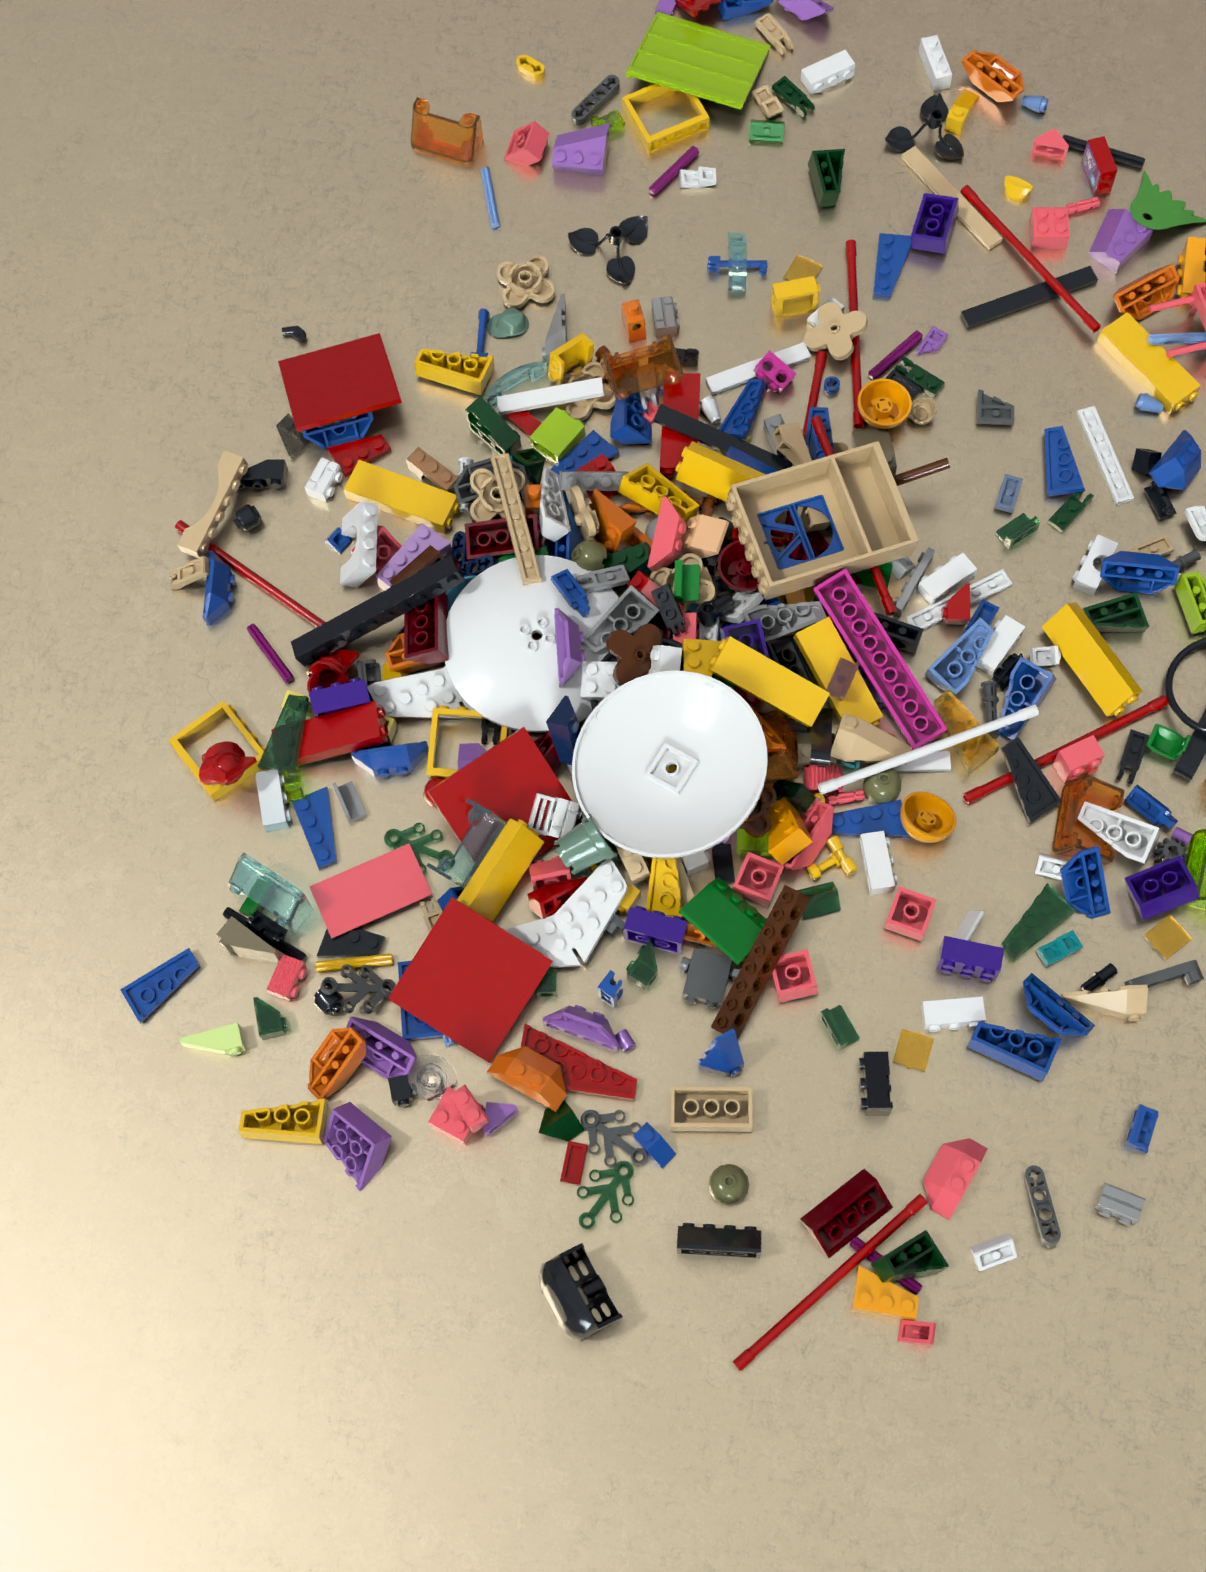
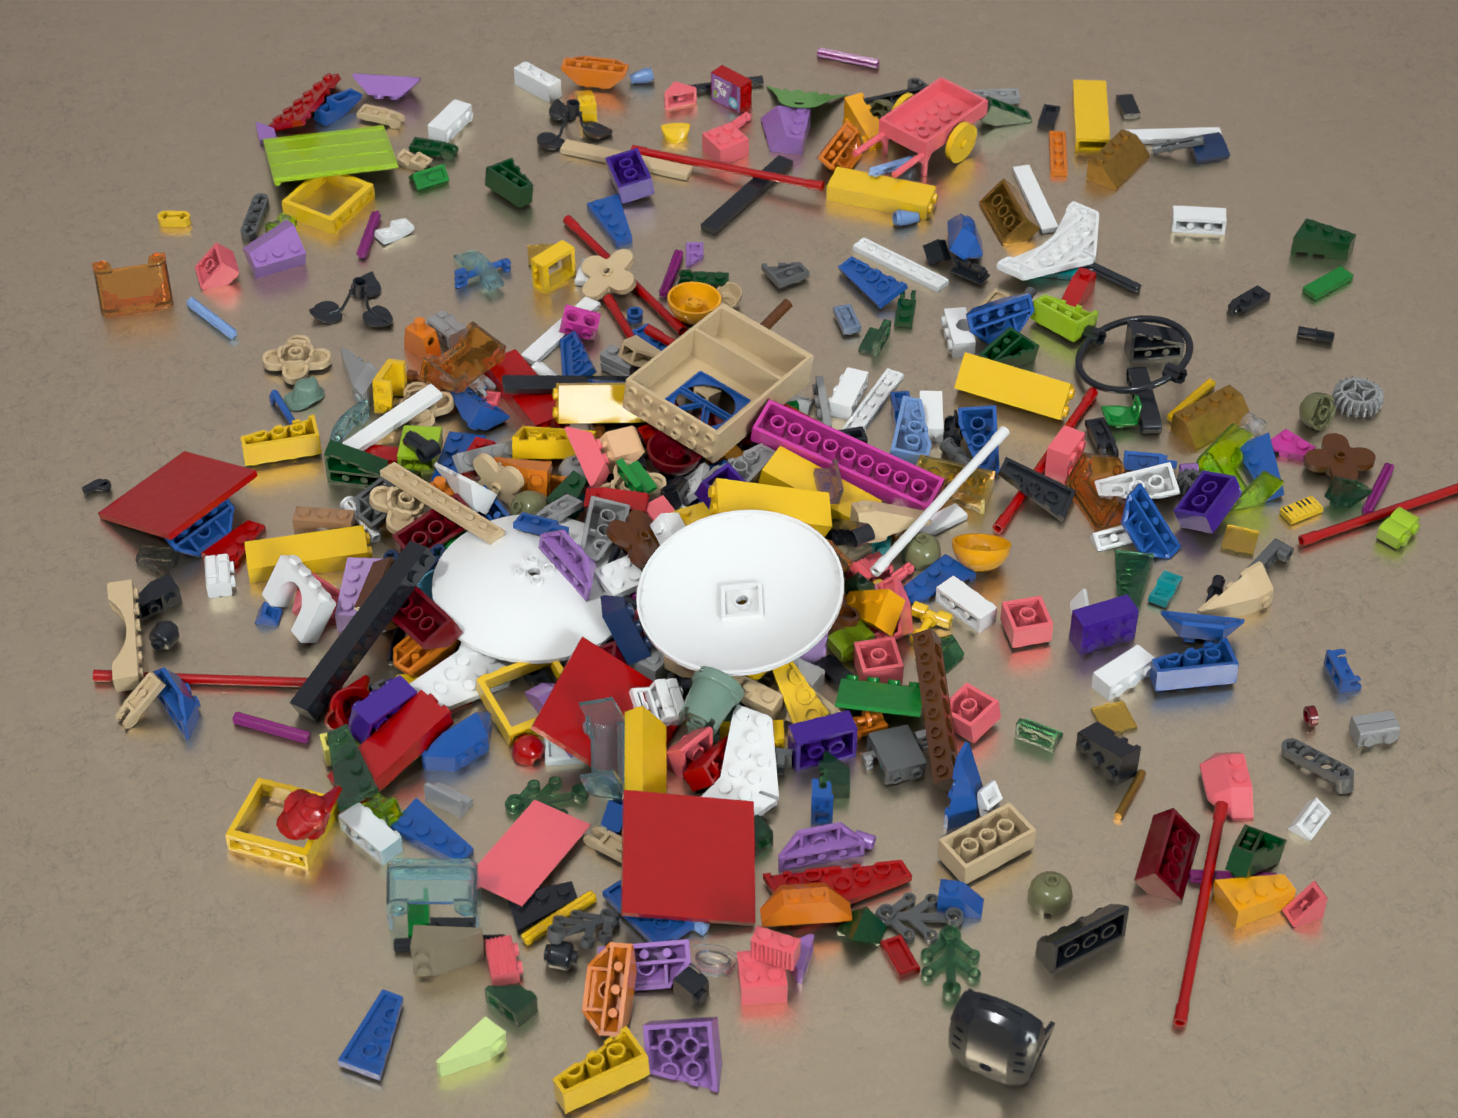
camera: 40 degrees left, 25 degrees down
black hinge [651,583,686,637] -> none
red slope [941,583,970,625] -> none
white bracket [1029,645,1061,667] -> none
none -> black piece [403,430,441,463]
none -> white slope [977,780,1003,817]
none -> pearl gold bar [1114,769,1146,820]
none -> dark red tile [1303,705,1319,727]

